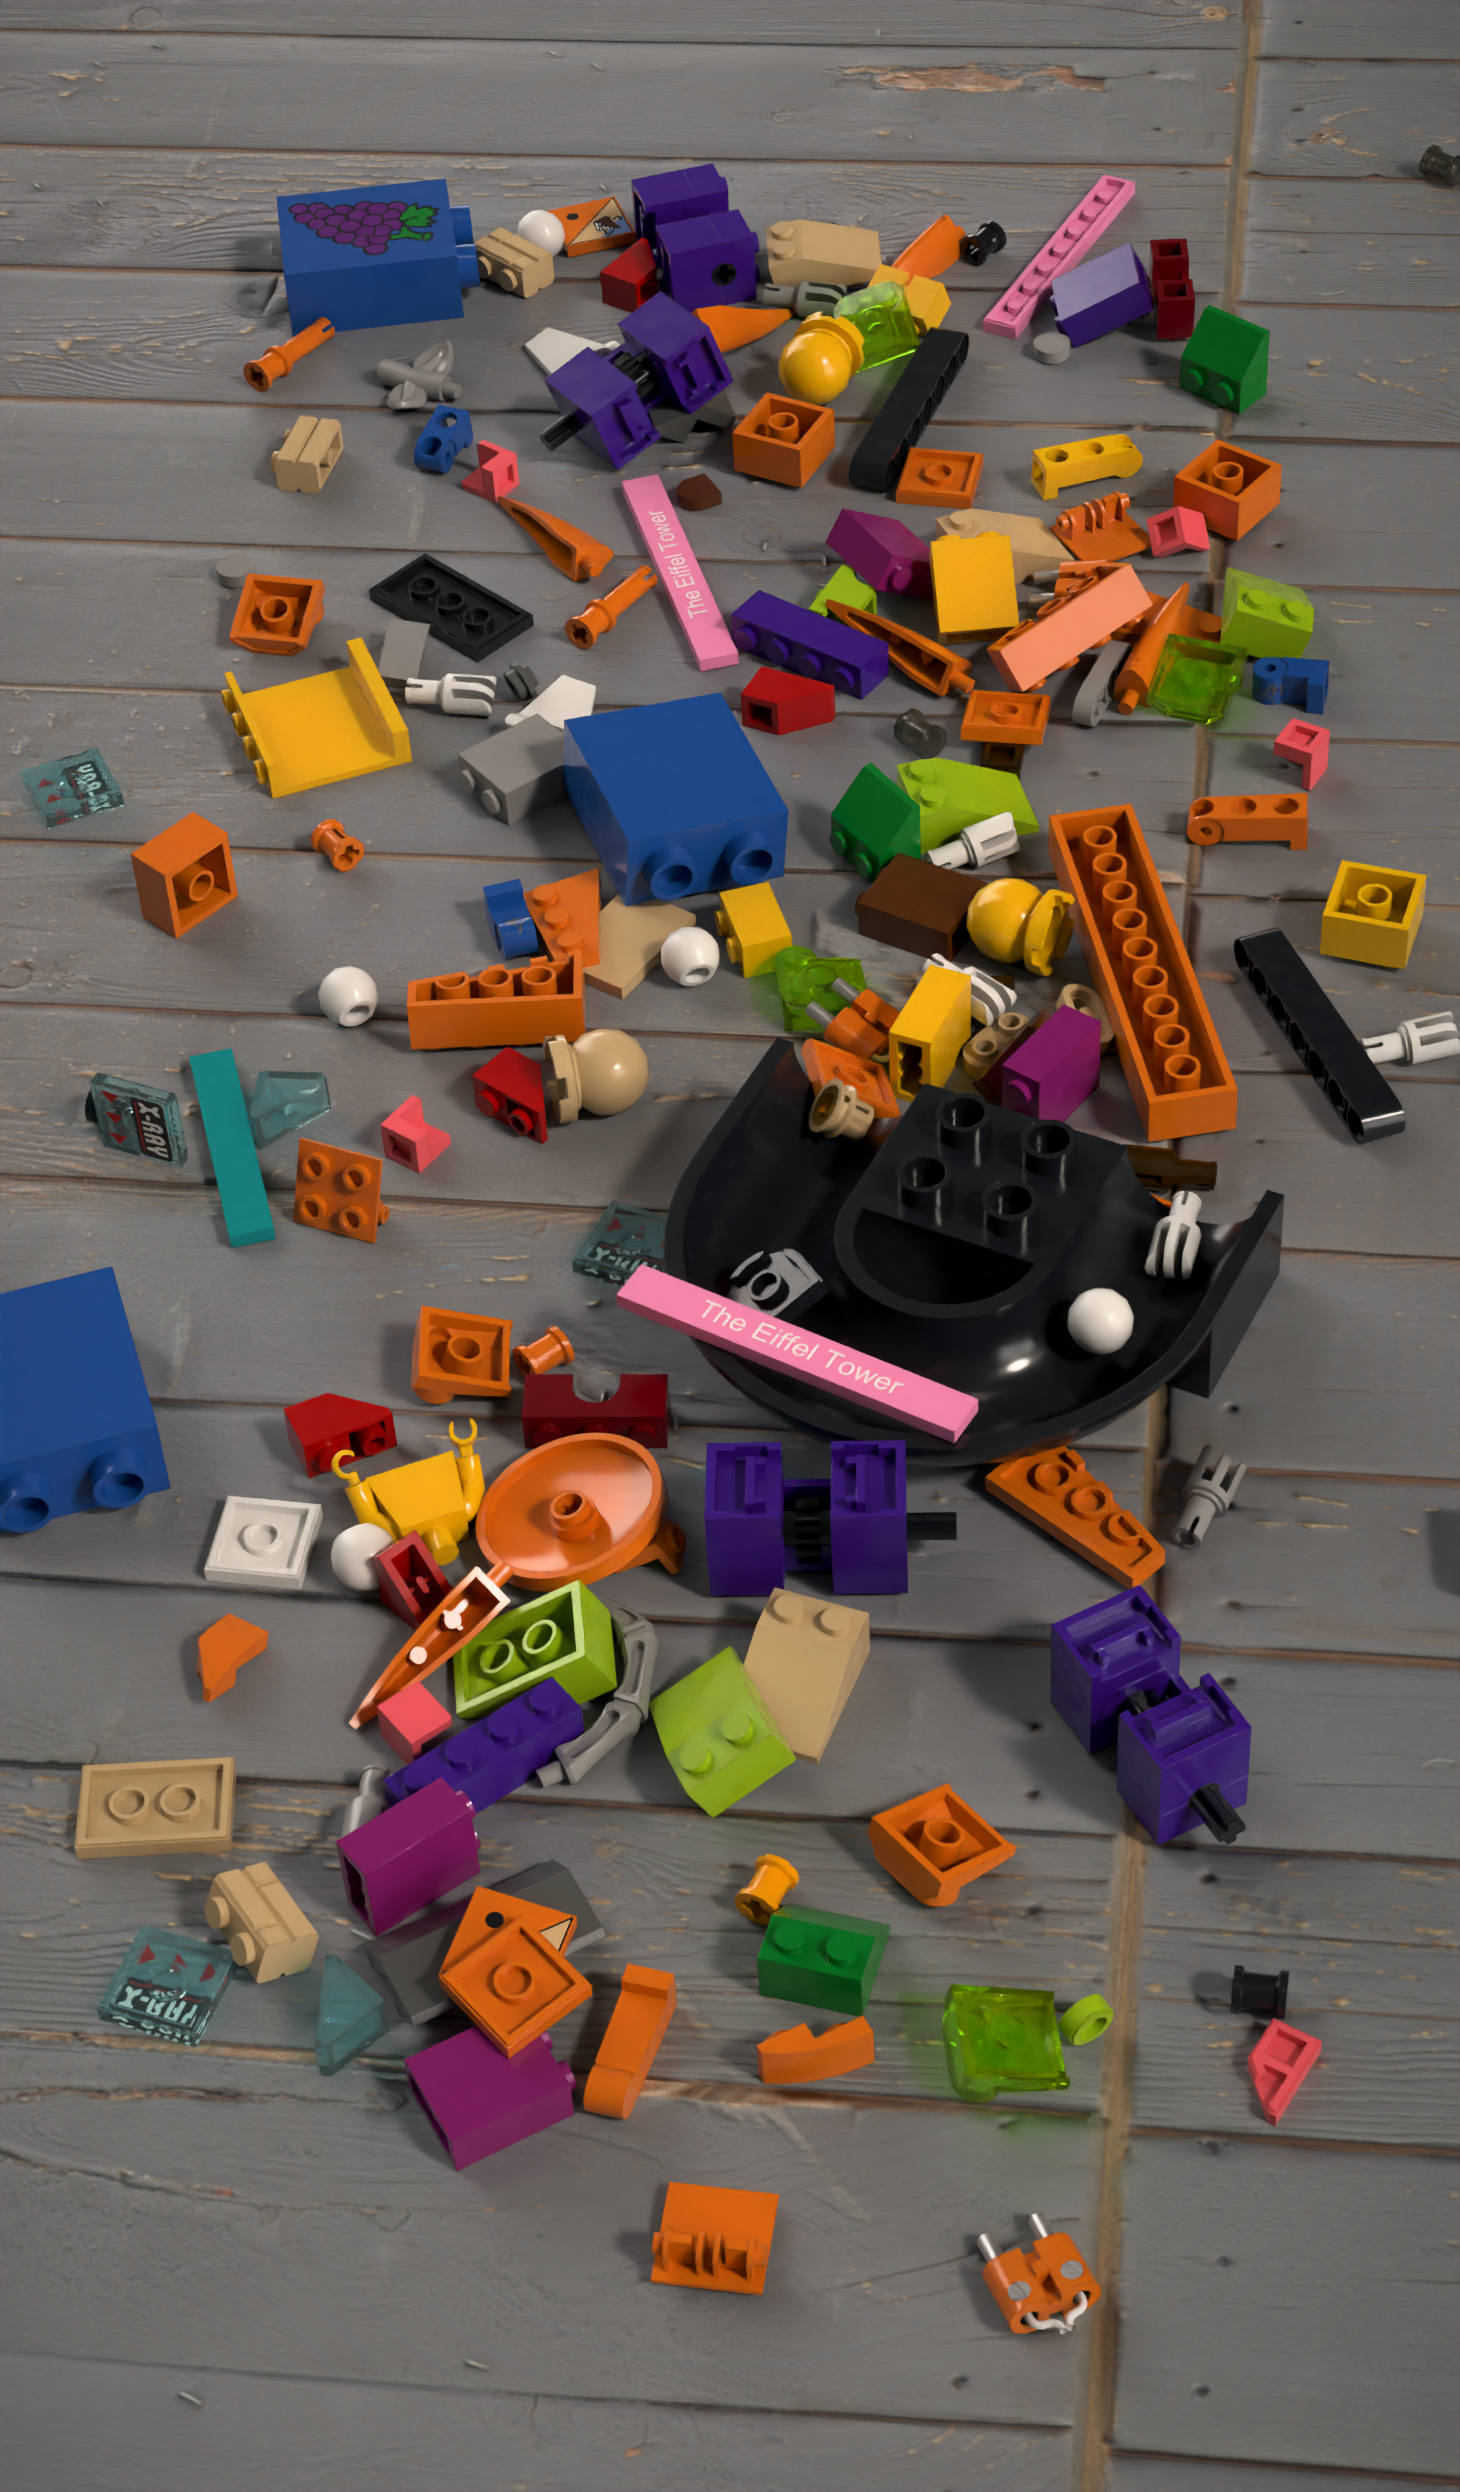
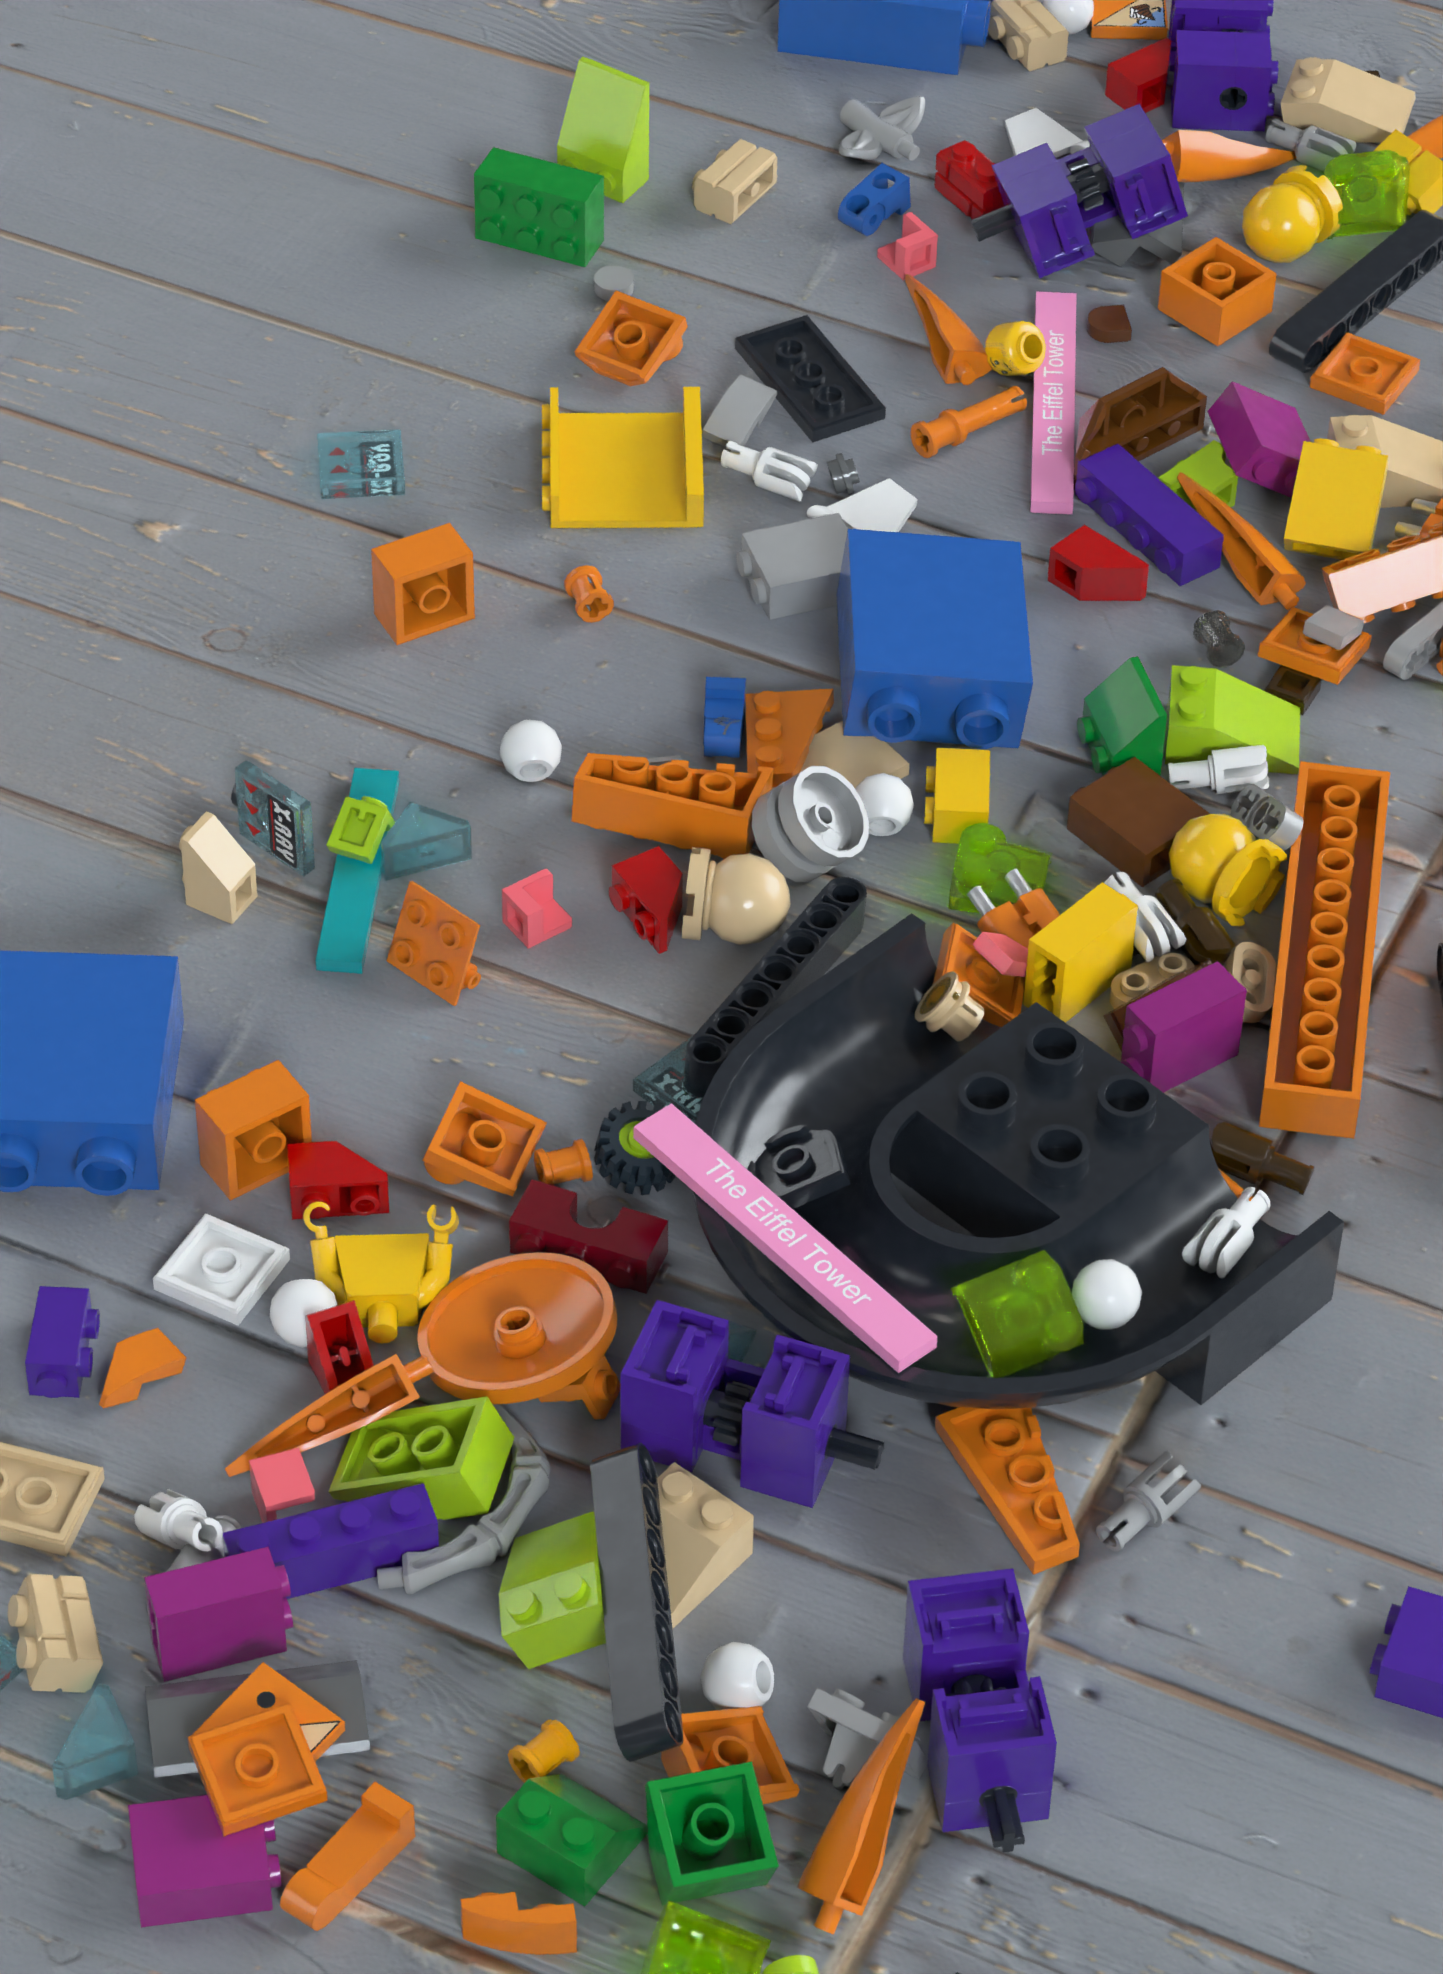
camera: 15 degrees right, 0 degrees up
orange pin [244,317,335,392] -> none
none -> dark purple brick [25,1286,100,1398]
none -> white arm [134,1489,223,1552]
none -> tan slope [179,811,258,924]
none -> orange brick [195,1060,312,1201]
none -> lime bracket [326,796,396,864]
none -> green brick [474,147,604,267]
none -> lime slope [557,56,649,203]
none -> black beam [590,1443,683,1762]
none -> black wheel [594,1101,676,1195]
none -> green slope [645,1761,779,1906]
none -> black beam [683,877,867,1098]
none -> white piece [701,1642,774,1710]
none -> light grey wheel [752,766,869,882]
none -> orange piece [797,1698,925,1935]
none -> light grey plate [807,1688,928,1790]
none -> red brick [934,140,1004,220]
none -> clear neon green slope [951,1250,1084,1378]
none -> coral tile [973,932,1028,977]
none -> yellow head [985,321,1046,376]
none -> reddish brown wedge [1074,367,1207,490]
none -> dark brown arm [1155,879,1235,966]
none -> light grey beam [1231,784,1303,851]
none -> light grey tile [1303,605,1364,650]

